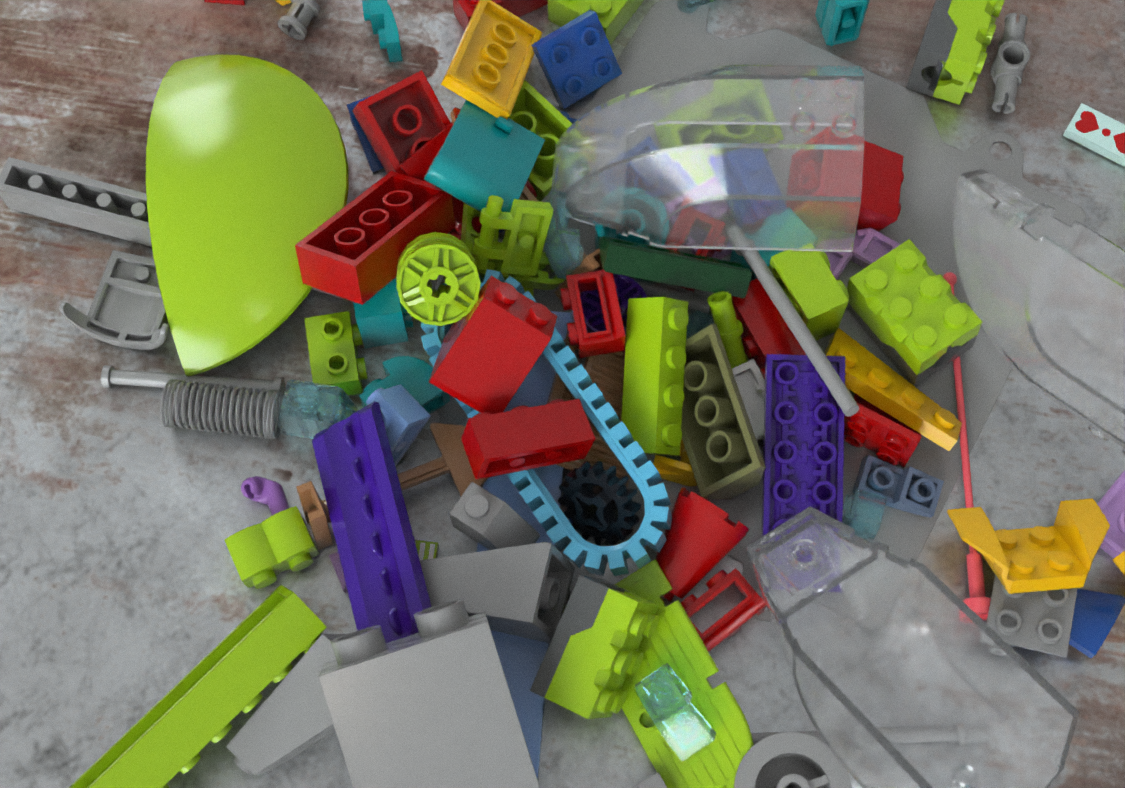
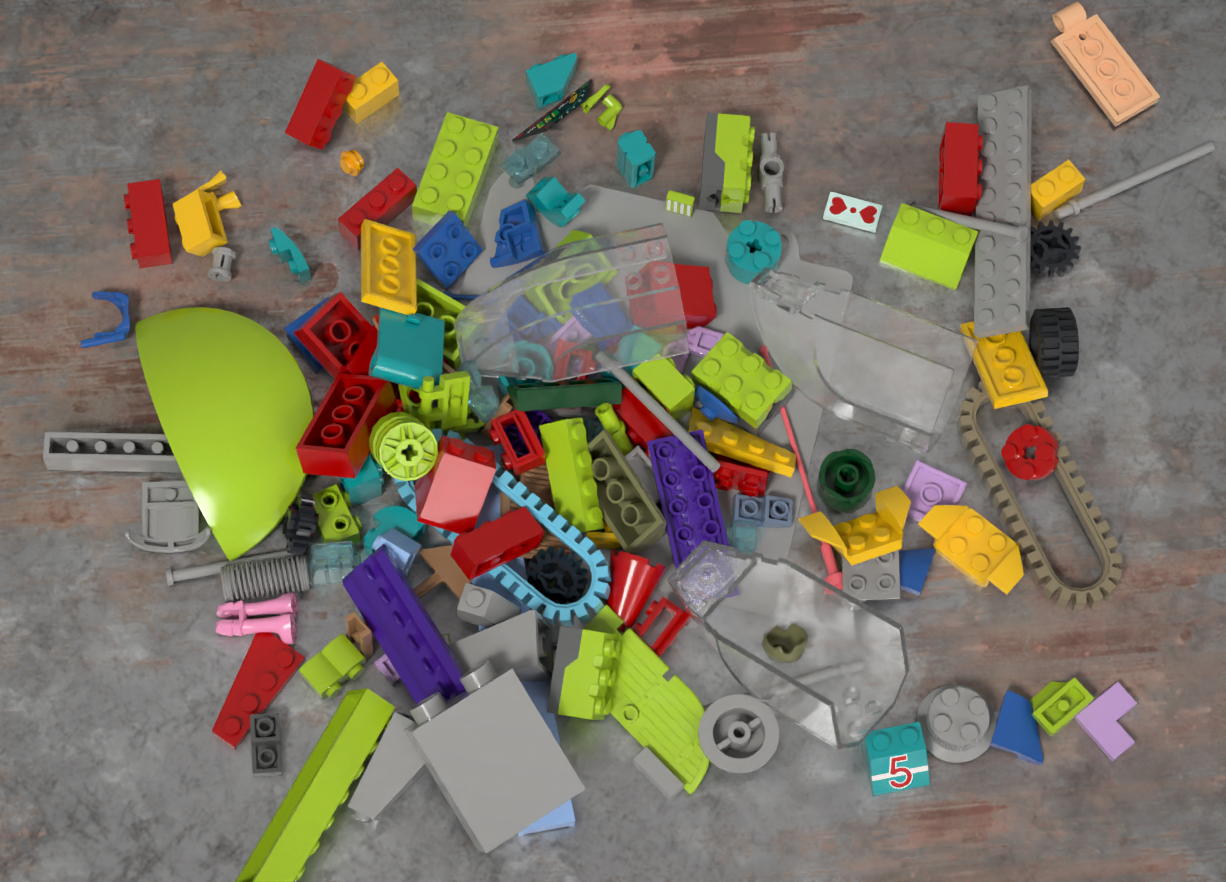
camera: 20 degrees left, 0 degrees up
medium lavender arm [241,476,289,515] -> none
clear light blue slope [634,663,716,761] -> none
none -> blue helmet [81,291,130,348]
none -> red wing [212,632,306,750]
none -> bright pink piece [215,592,298,644]
none -> dark grey slope [250,713,282,777]
none -> black gear [282,493,319,555]
none -> blue slope [490,200,546,268]
none -> teal brick [525,177,585,228]
none -> lime tile [665,190,695,217]
none -> blue dish [694,385,738,423]
none -> teal brick [725,220,782,285]
none -> olive hair [762,624,809,663]
none -> dark green brick [817,449,875,514]

